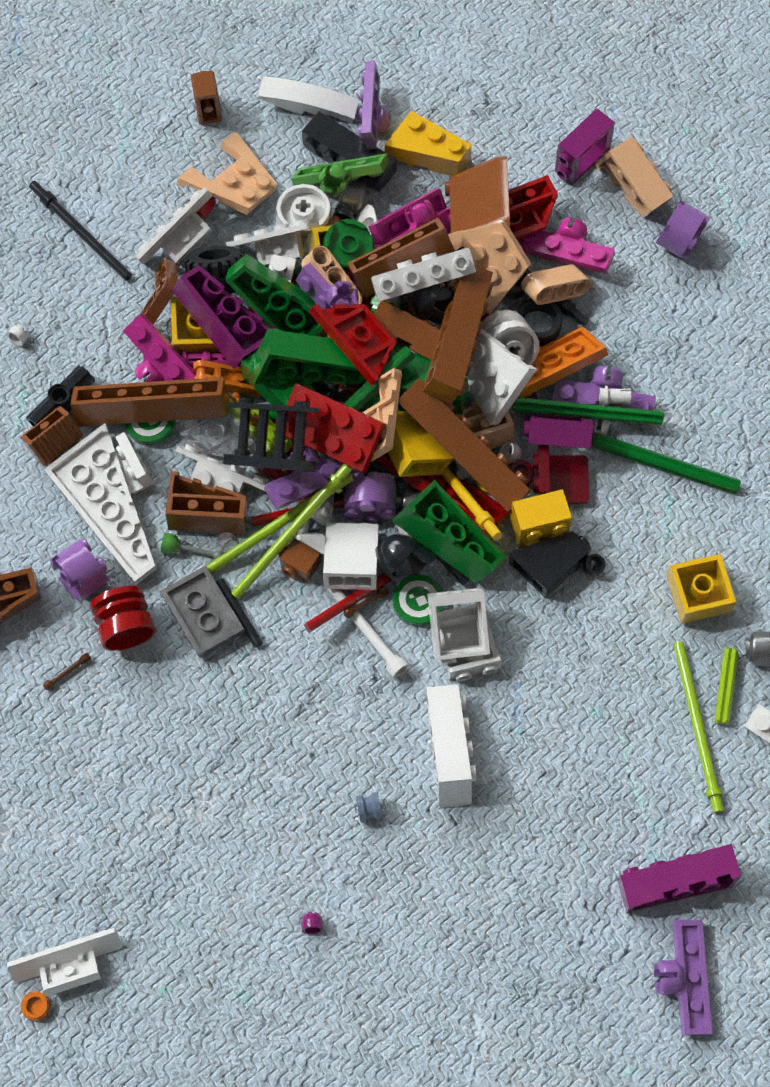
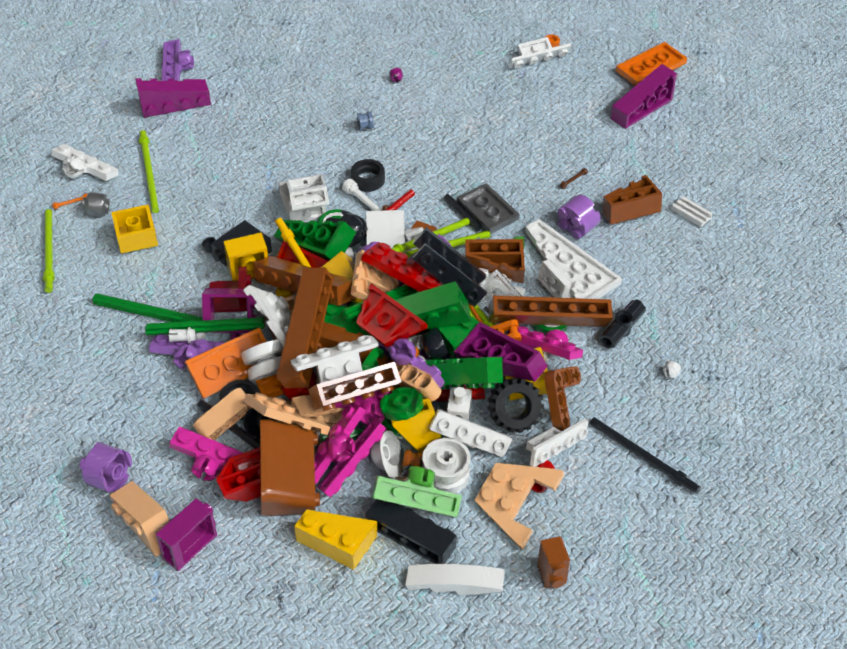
camera: 175 degrees right, 20 degrees down
dark orange brick [20,406,83,466] -> none
red wheel [90,586,156,651] -> none
medium lavender plate [358,60,391,150] -> none
white wedge [426,684,477,808] -> none
lime axle [714,648,739,725] -> none
none -> black tyre [351,159,385,192]

